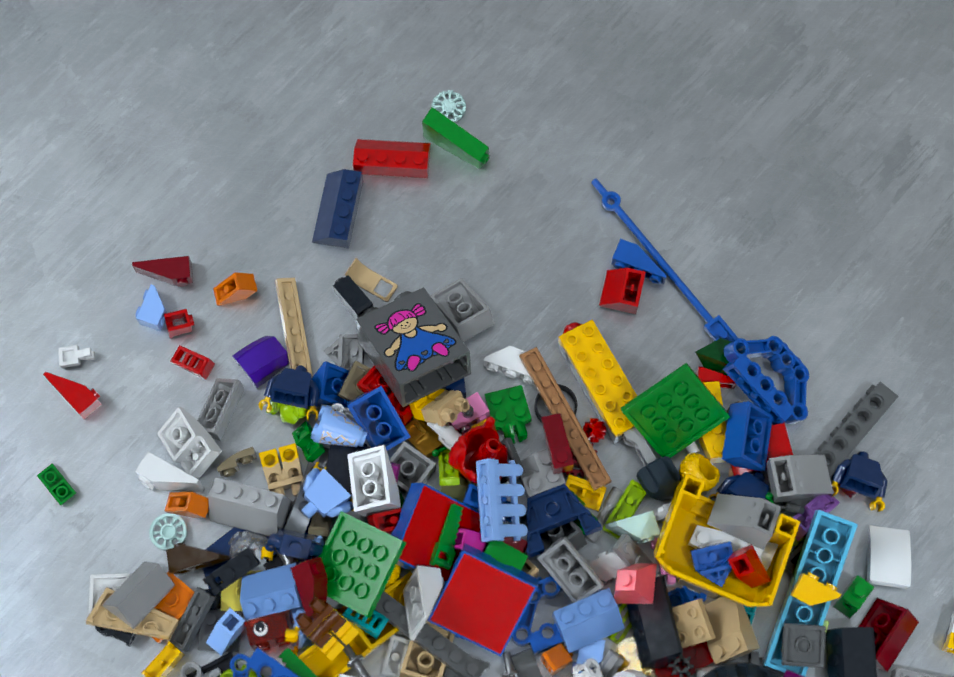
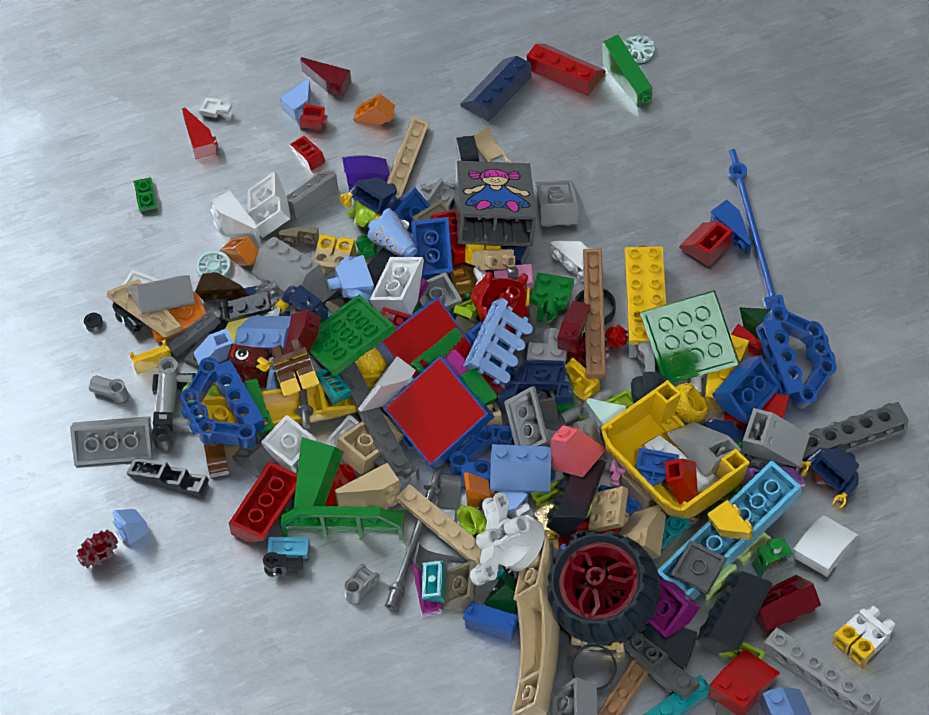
camera: 30 degrees right, 15 degrees down
none -> black tile [83,312,103,332]

